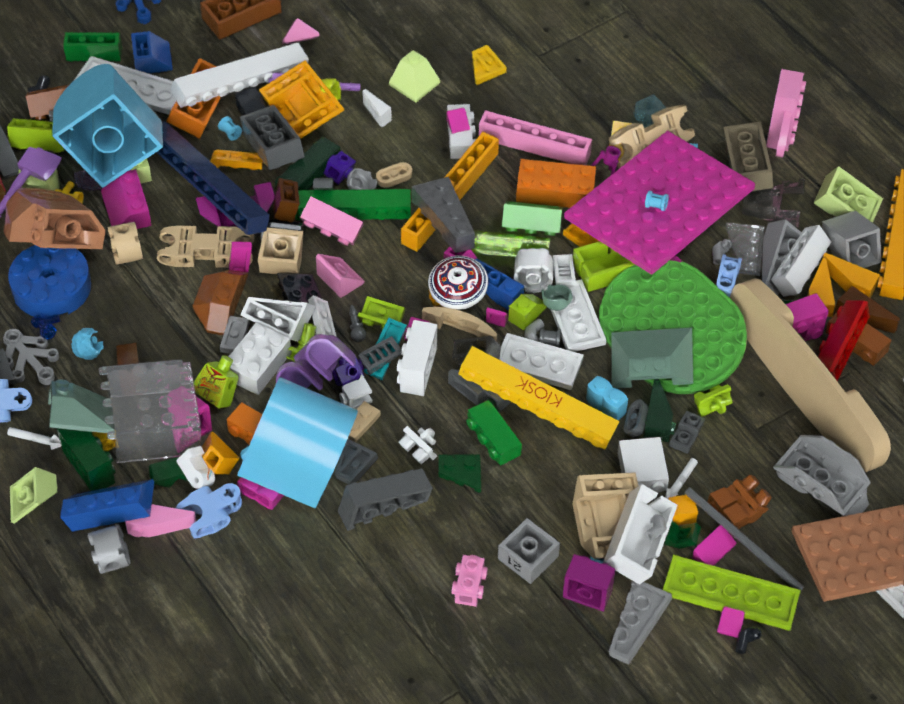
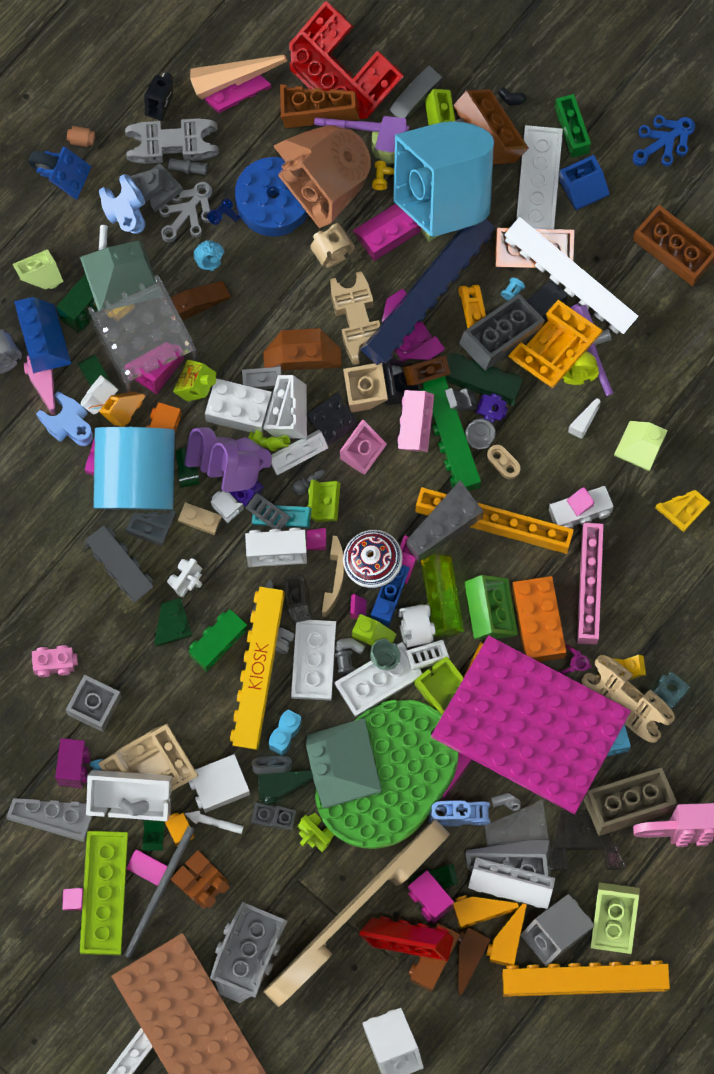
camera: 75 degrees right, 20 degrees up
dark pink tile [229,242,252,272] -> none
bright pink slope [282,18,320,45] -> none
medium azure bush [645,191,669,211] -> none
black arm [735,626,762,654] -> none

